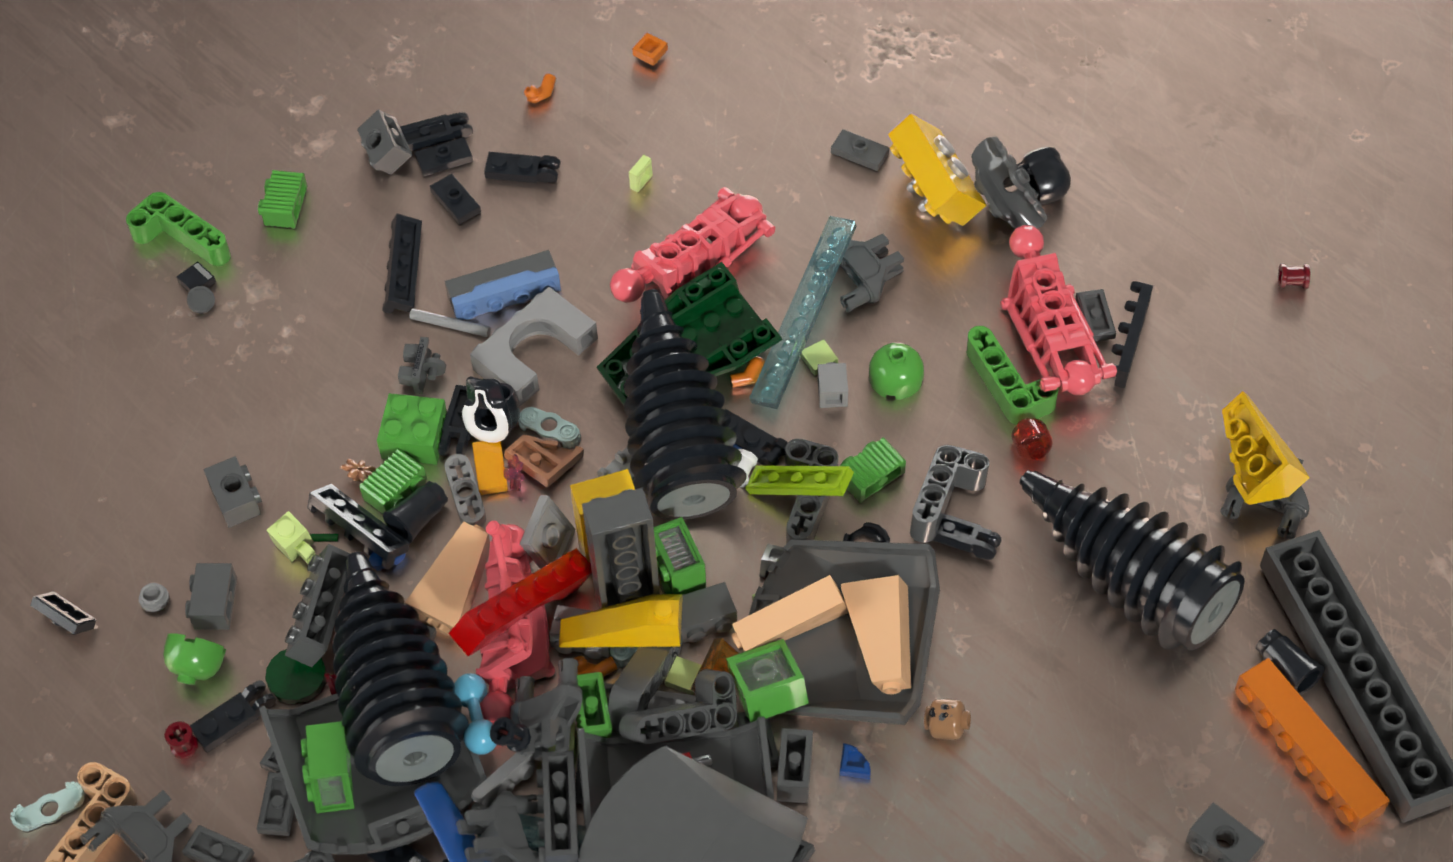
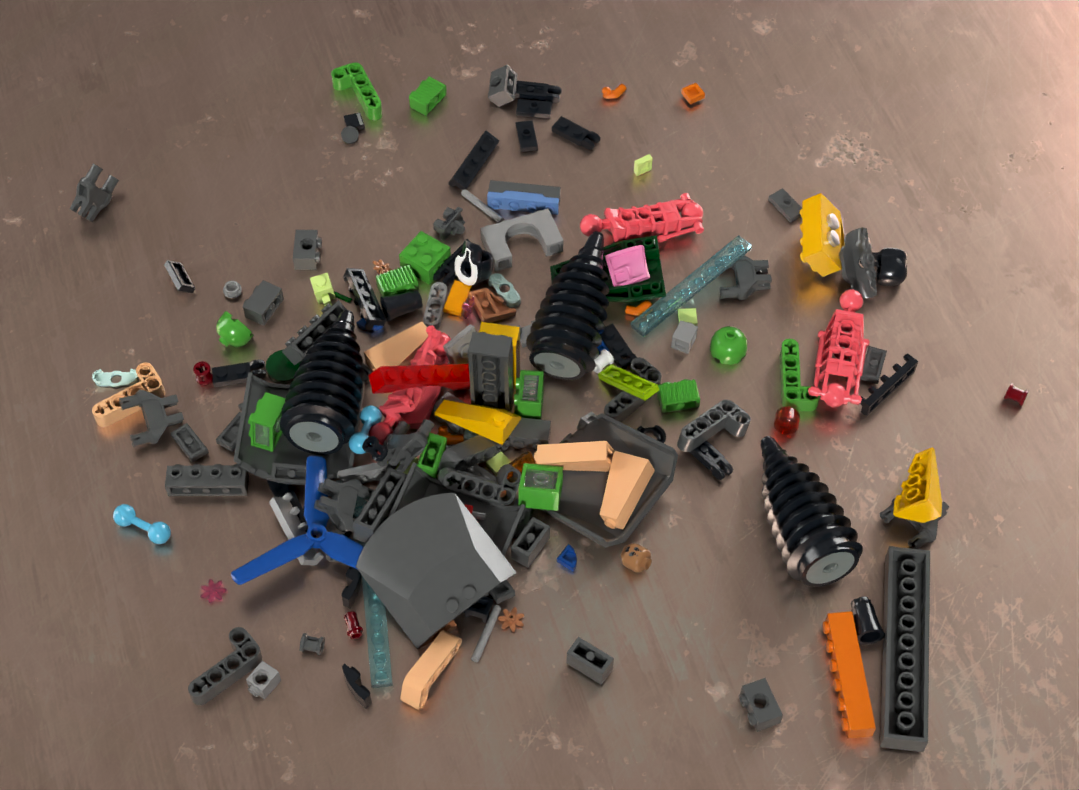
camera: 25 degrees right, 0 degrees up
none -> bright pink plate [605,245,650,287]

